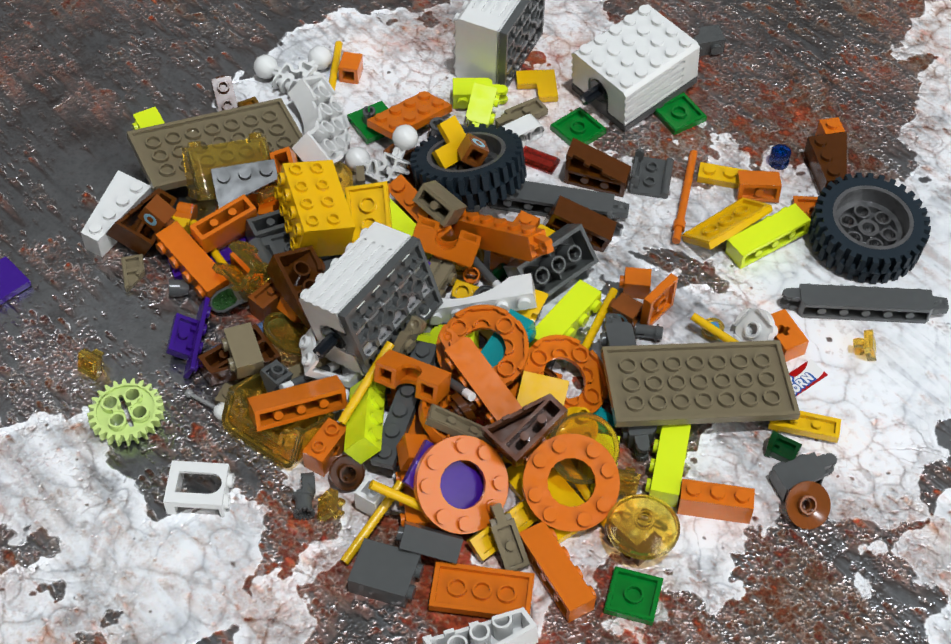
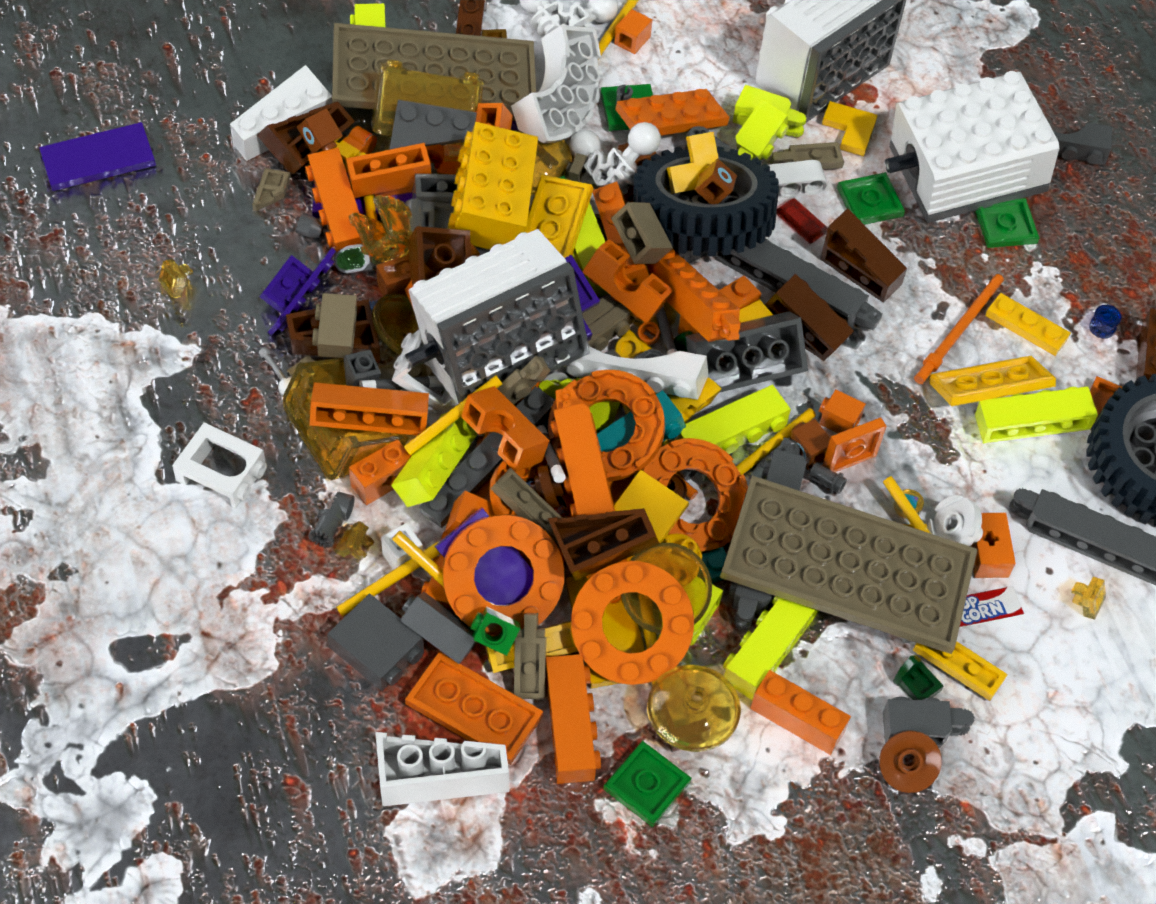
camera: 20 degrees right, 5 degrees up
yellowish green gear [87,378,165,447] -> none
reddish brown plate [329,455,365,491] -> none
clear yellow tile [618,467,641,498] -> none
dark grey piece [629,148,674,199] -> none
orange panel [737,170,782,203] -> none
none -> green brick [470,606,521,656]

